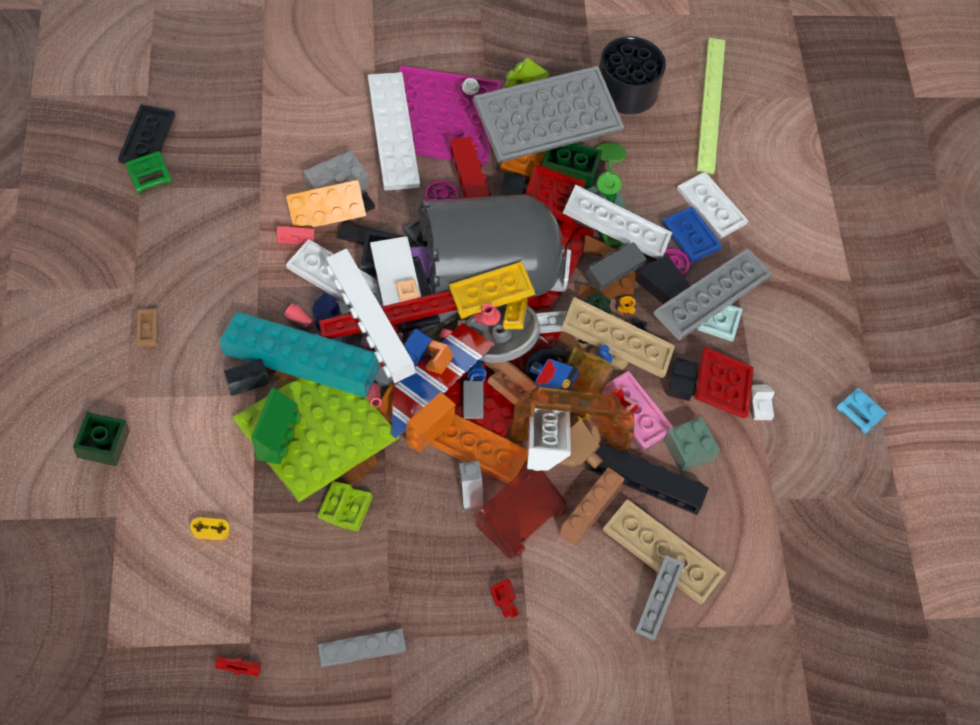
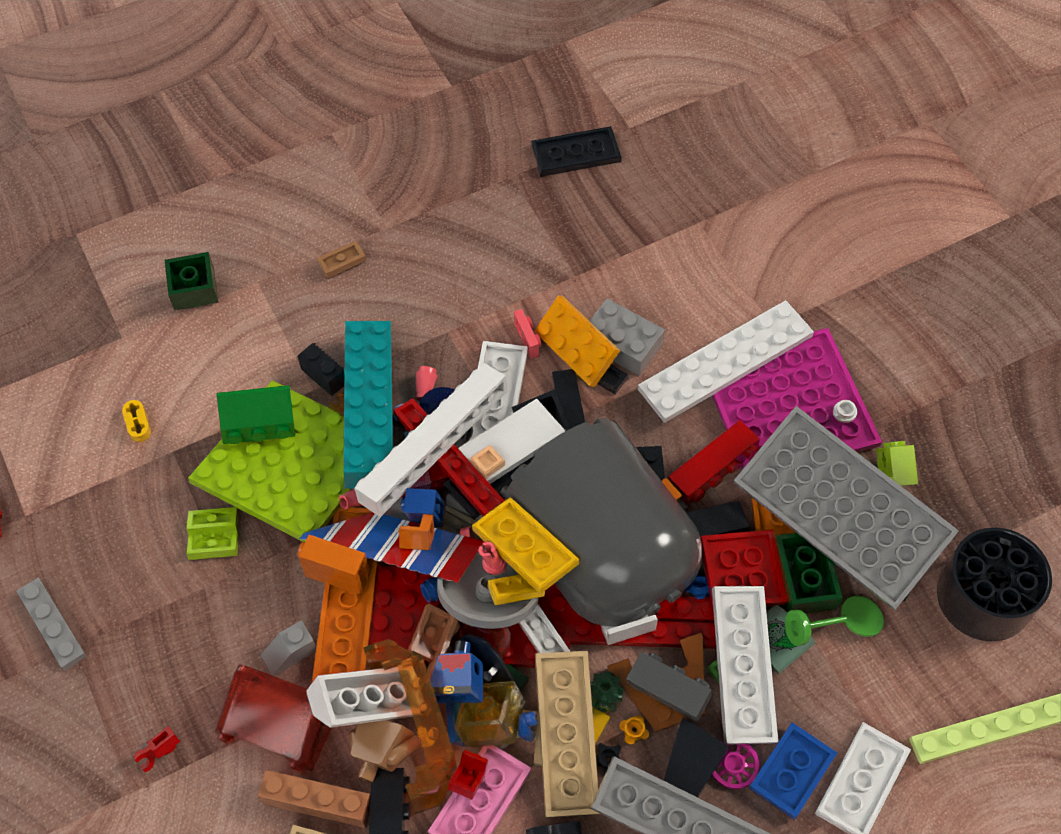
camera: 75 degrees right, 0 degrees up
green plate [125,151,172,194] -> none
clear orange plate [345,455,378,485] -> none
dark pink wheel [425,180,458,200] -> none
light grey tile [463,381,483,419] -> none

